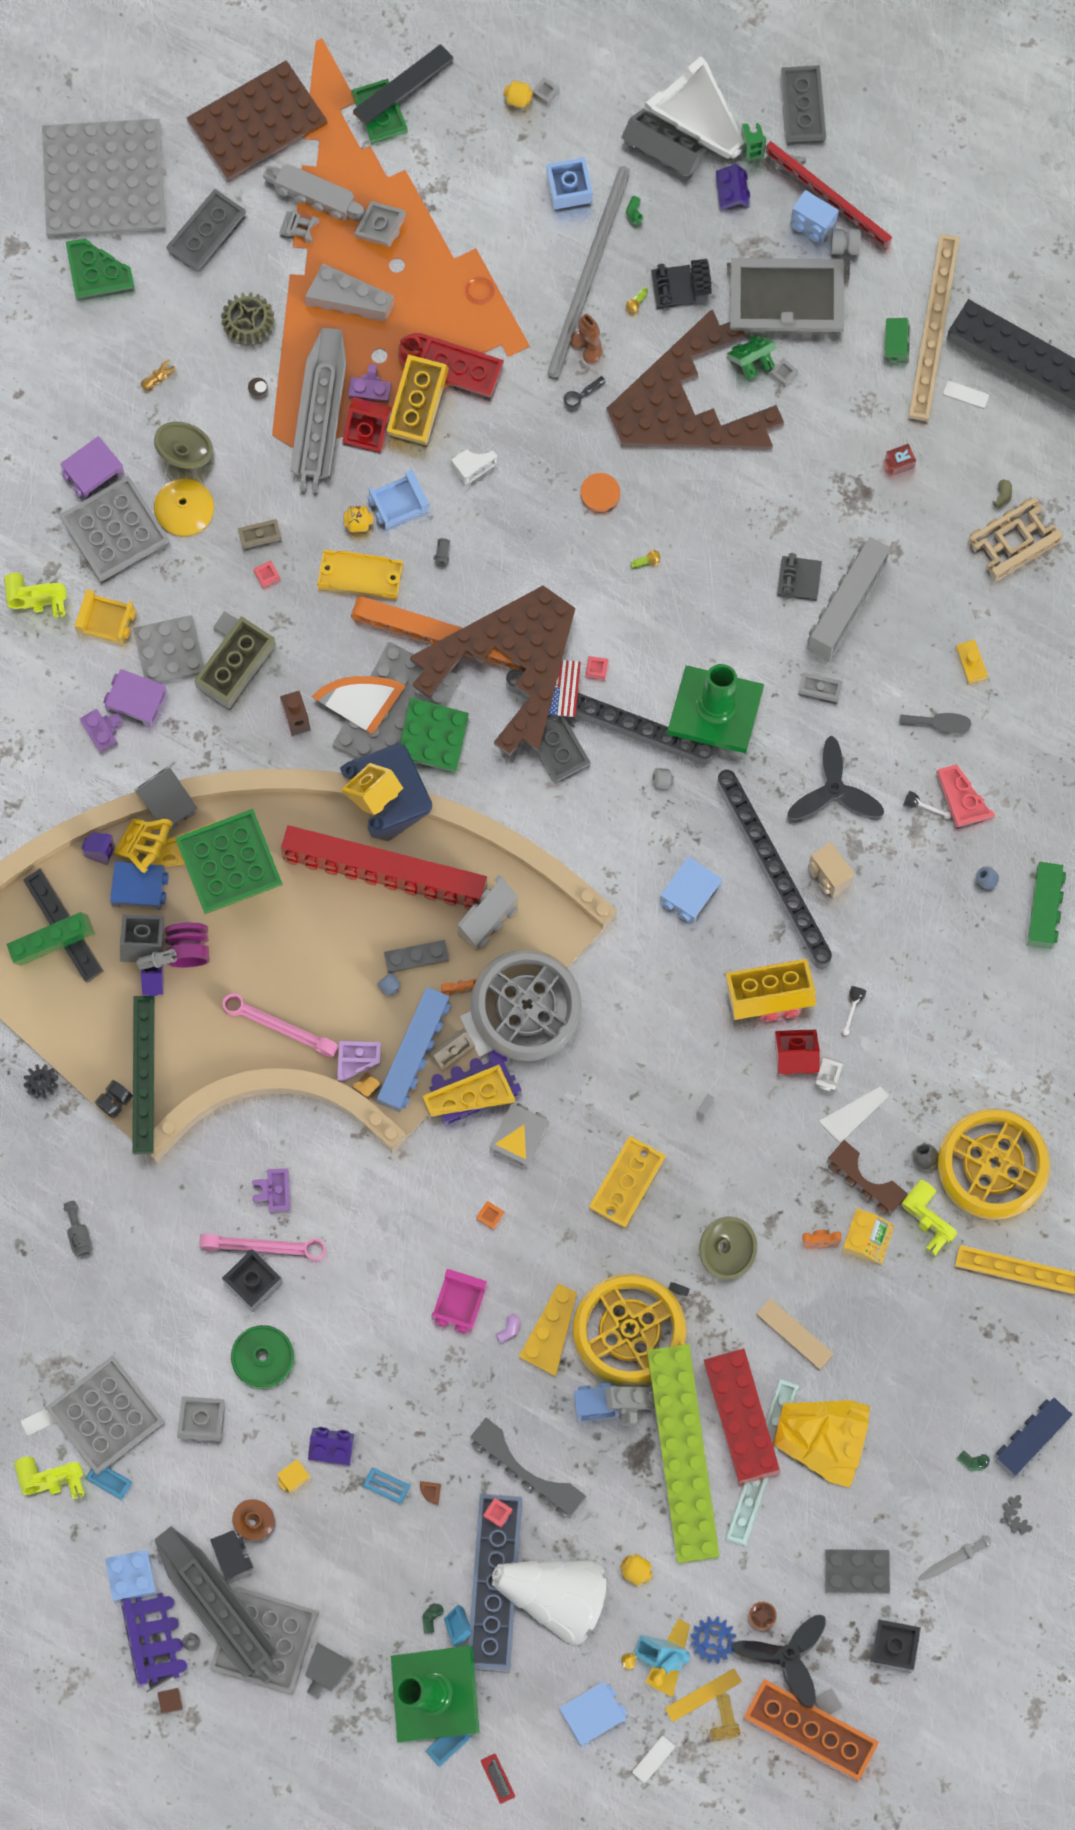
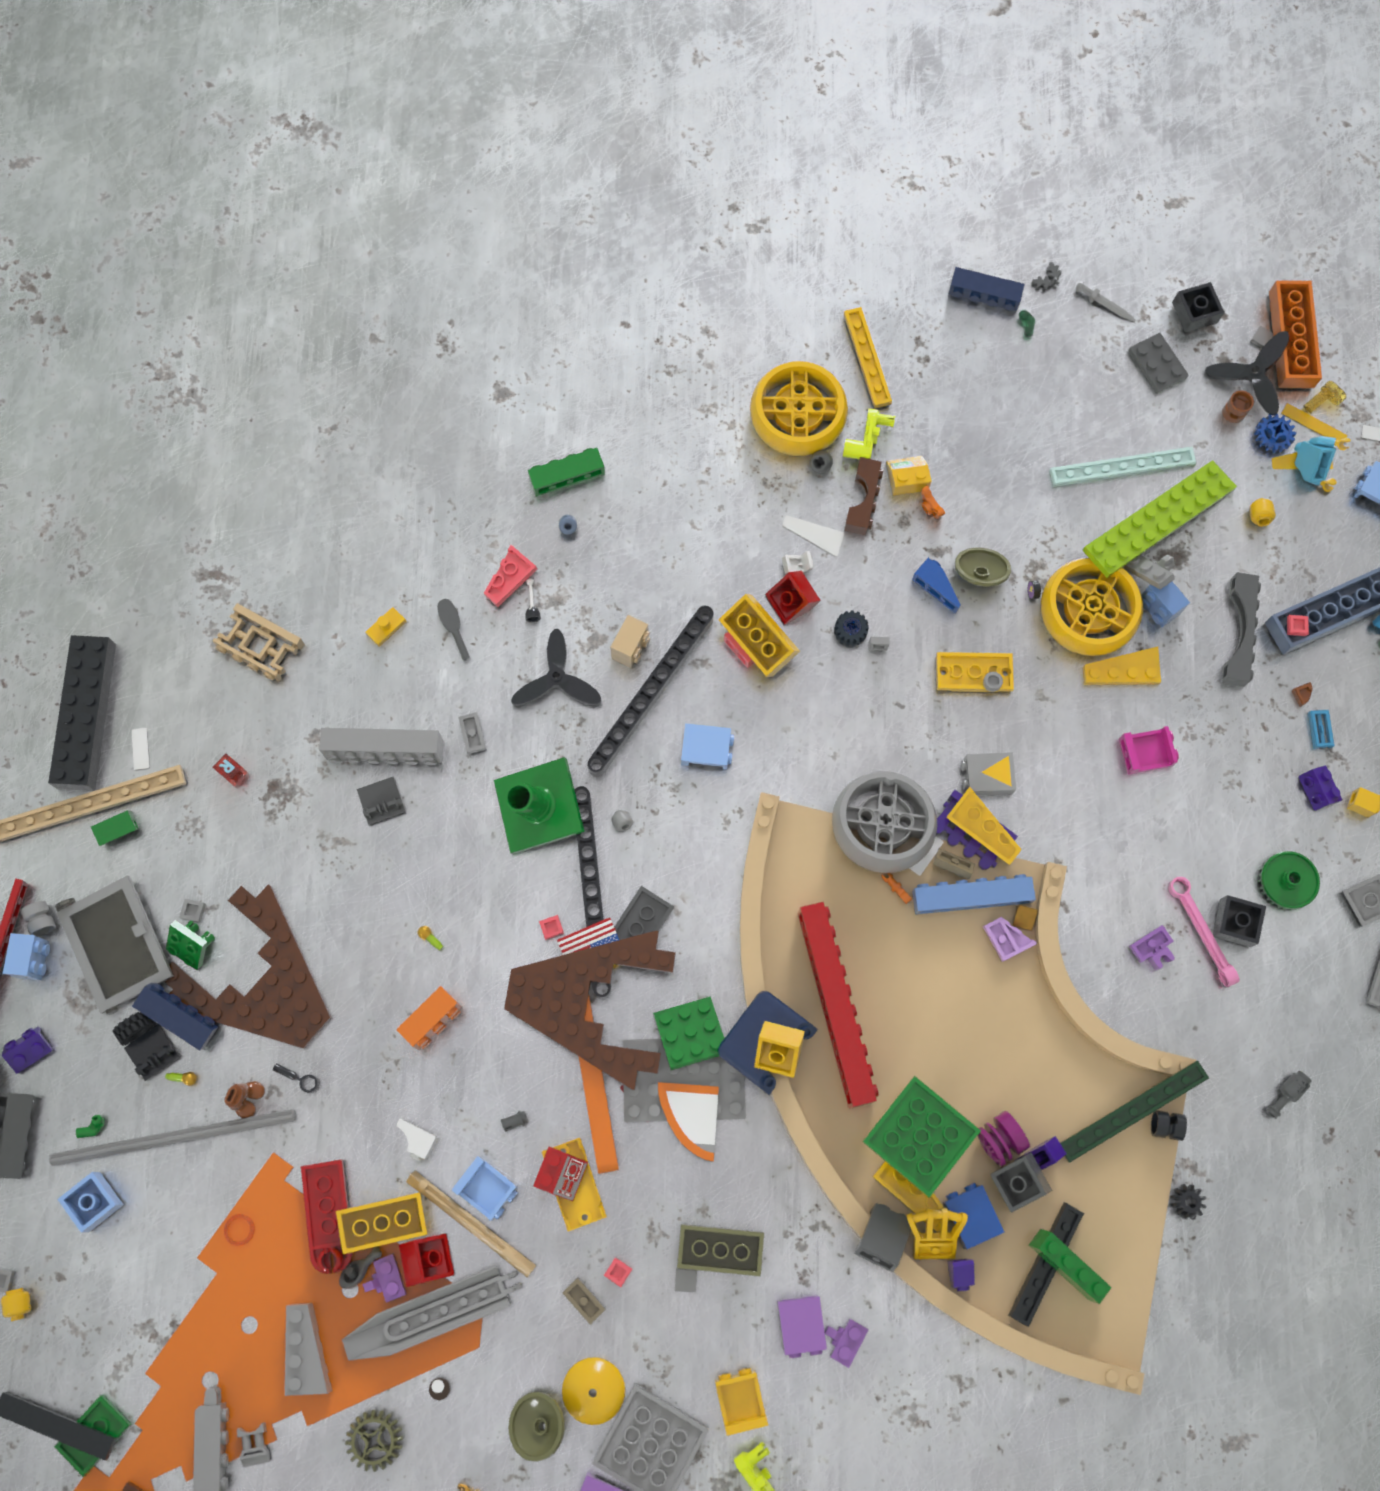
camera: 120 degrees left, 0 degrees up
light grey plate [133,615,204,684] -> none
light grey axle [136,949,177,970] -> none
bright pink piece [223,993,338,1058] -> none
reddish brown torso [280,690,311,736] -> none
yellow head [344,506,373,532] -> none
light grey hinge [354,201,407,247] -> none
sand blue piece [377,973,401,996] -> none
dark grey plate [384,940,449,974] -> none
light grey wedge [457,875,518,951] -> none
orange tile [476,1201,505,1230] -> none
white cone [492,1560,606,1646] -> none
lavender arm [496,1313,521,1343] -> none
orange tile [580,473,620,512] -> none
red brick [704,1348,780,1486] -> none
tan tile [756,1298,834,1370] -> none
yellow wedge [773,1400,870,1488] -> none
hinge [841,986,867,1036] -> none
olive arm [992,479,1012,509] -> none
none -> dark blue brick [132,983,219,1051]
none -> dark grey piece [339,1247,382,1289]
none -> orange brick [396,986,462,1050]
none -> tan piece [406,1170,536,1278]
none -> red slope [533,1147,588,1202]
none -> black wheel [834,610,869,647]
none -> blue slope [912,557,961,614]
none -> light grey tile [983,672,1003,692]

